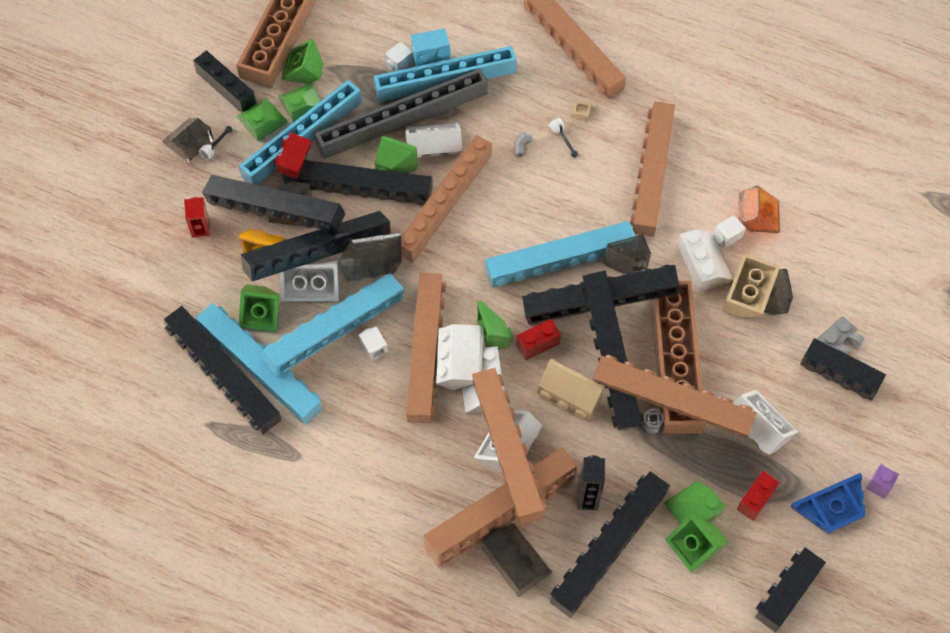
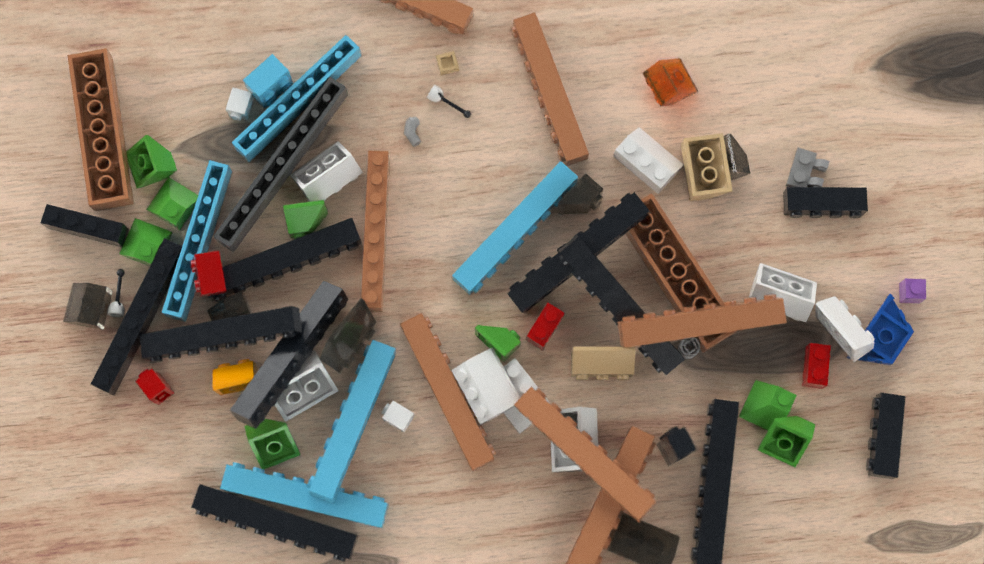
camera: 30 degrees left, 15 degrees up
white brick [714,215,746,248] -> none
none -> black brick [90,238,182,396]
none -> white slope [815,296,875,362]

